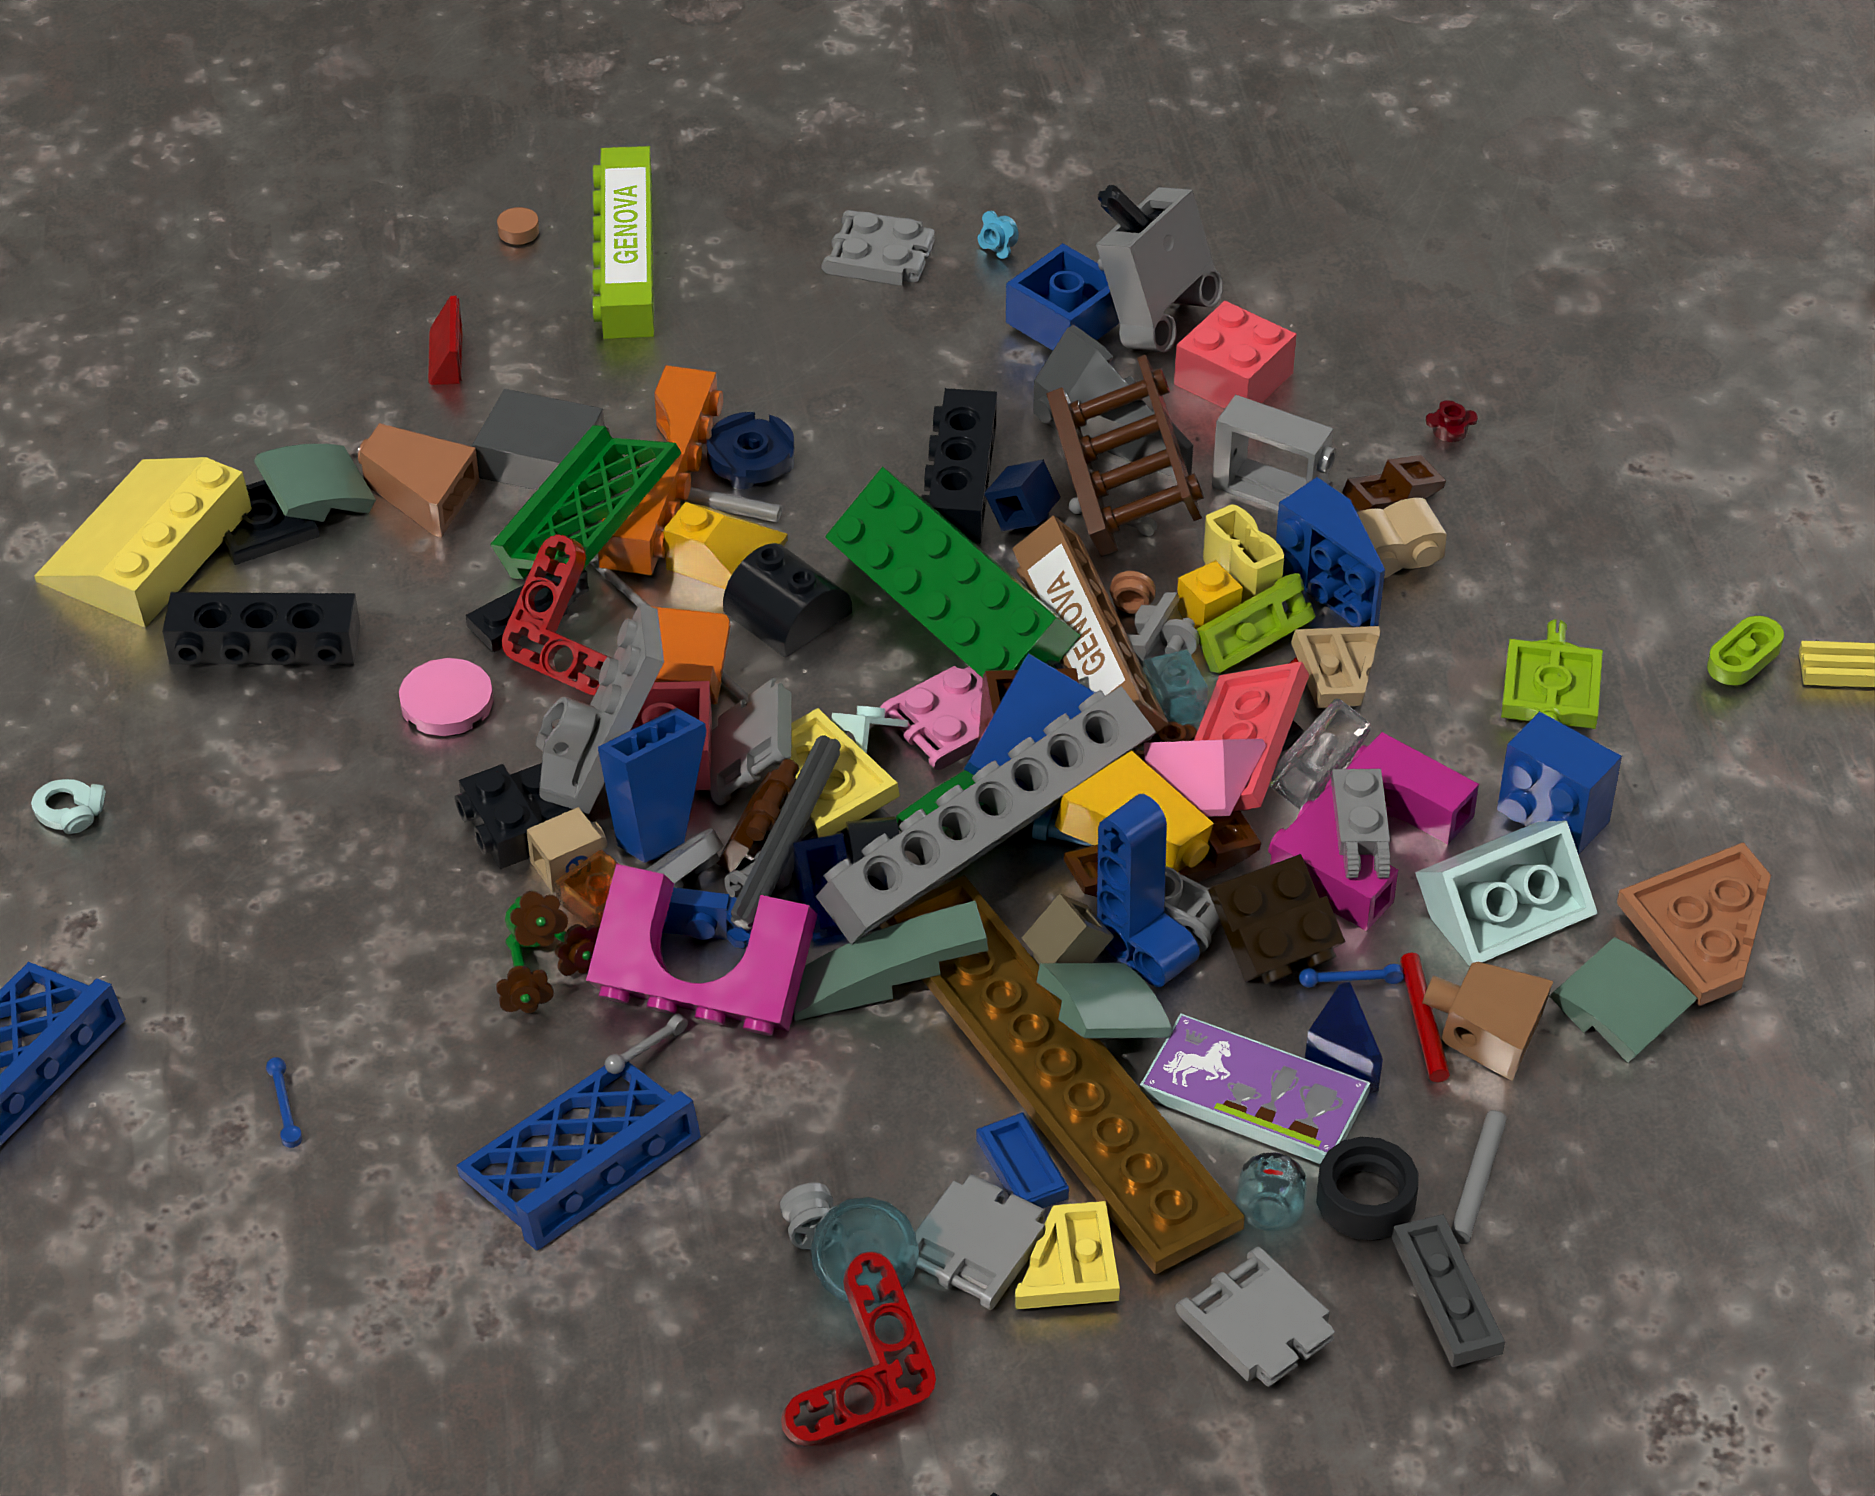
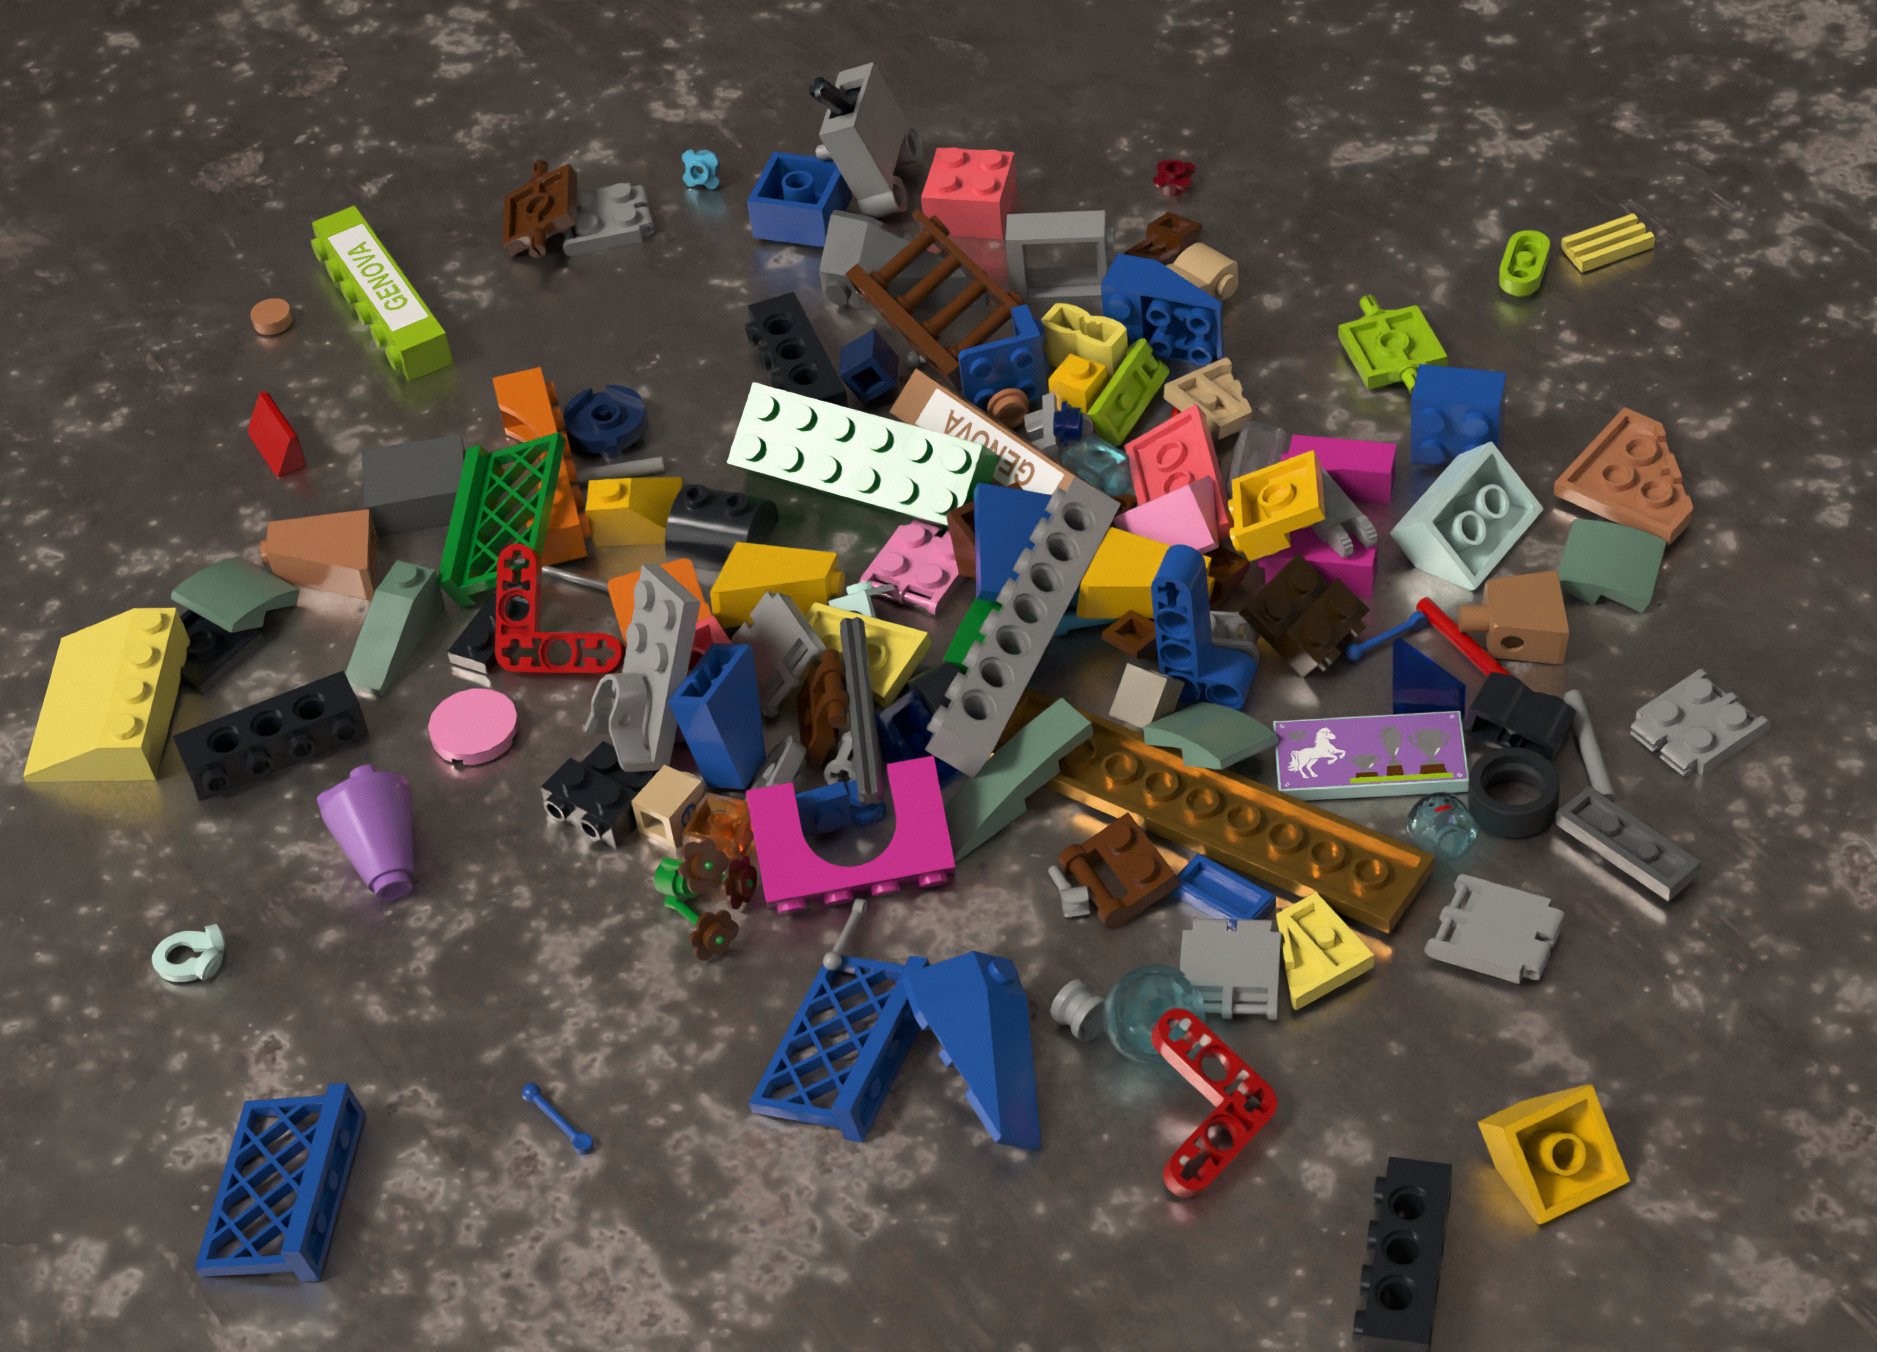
camera: 20 degrees left, 0 degrees up
none -> medium lavender cone [317,764,414,901]
none -> sand green slope [345,560,445,697]
none -> reddish brown plate [502,160,577,258]
none -> yellow slope [710,542,845,629]
none -> blue wedge [902,951,1041,1151]
none -> blue bracket [958,304,1050,413]
none -> light grey hand [1048,865,1090,917]
none -> clear blue plate [1053,401,1083,447]
none -> reddish brown plate [1058,812,1181,929]
none -> yellow plate [1228,450,1326,562]
none -> black brick [1462,672,1577,763]
none -> light grey plate [1630,669,1772,777]

